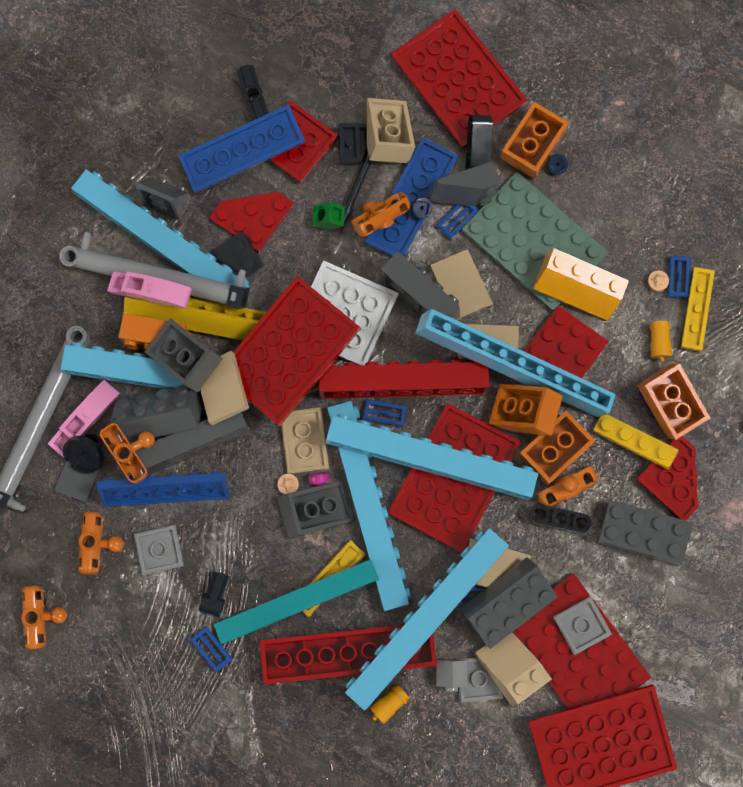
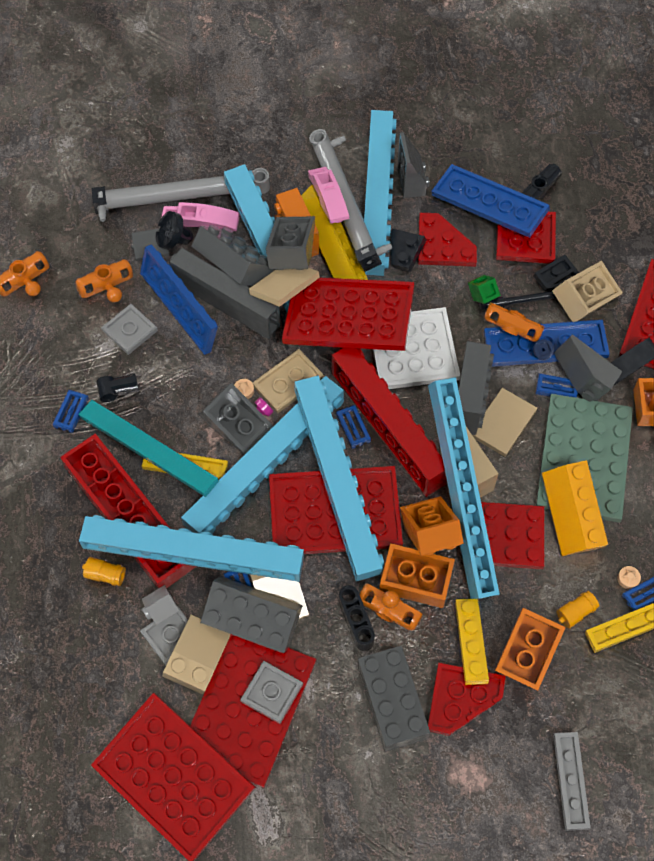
camera: 55 degrees right, 15 degrees down
orange piece [100,423,155,484] -> none

